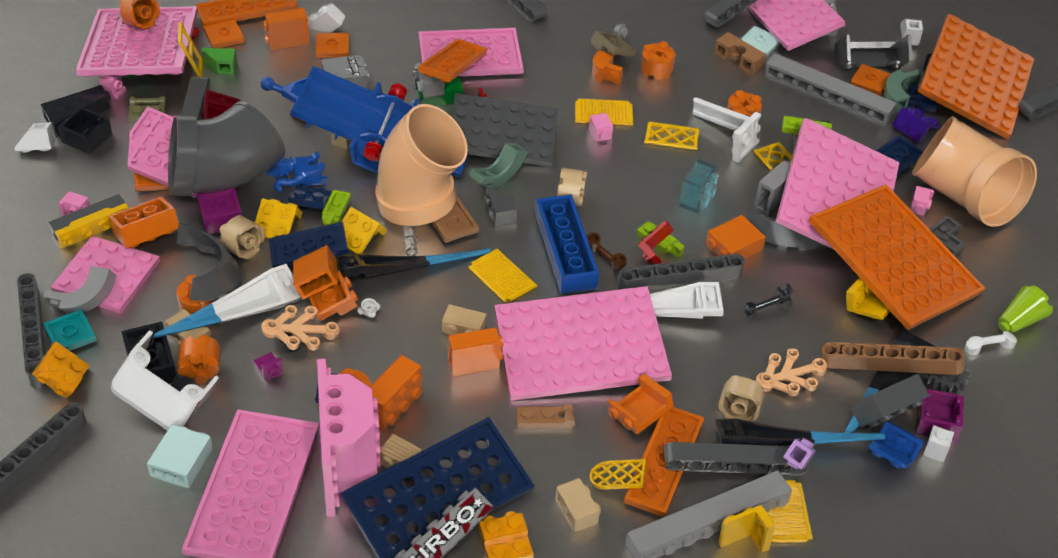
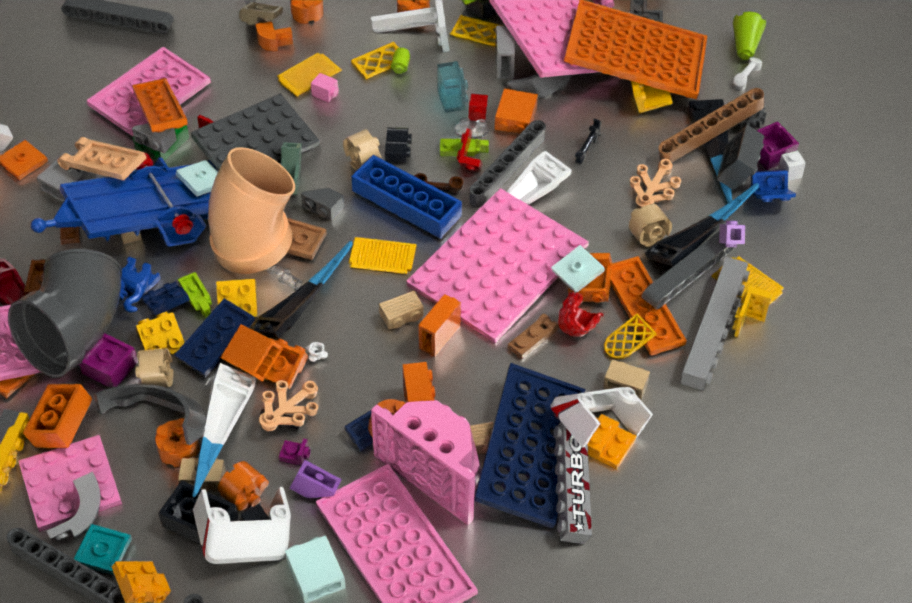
camera: 40 degrees left, 5 degrees up
none -> light nougat hinge [57,137,146,180]
none -> medium lavender slope [289,460,342,498]
none -> black brick [385,127,412,163]
none -> lime brick [391,48,410,74]
none -> clear dish [454,118,489,139]
none -> red bracket [468,94,488,122]
none -> white windscreen [550,387,653,448]
none -> light aqua plate [551,245,605,293]
none -> red hair [558,292,604,337]

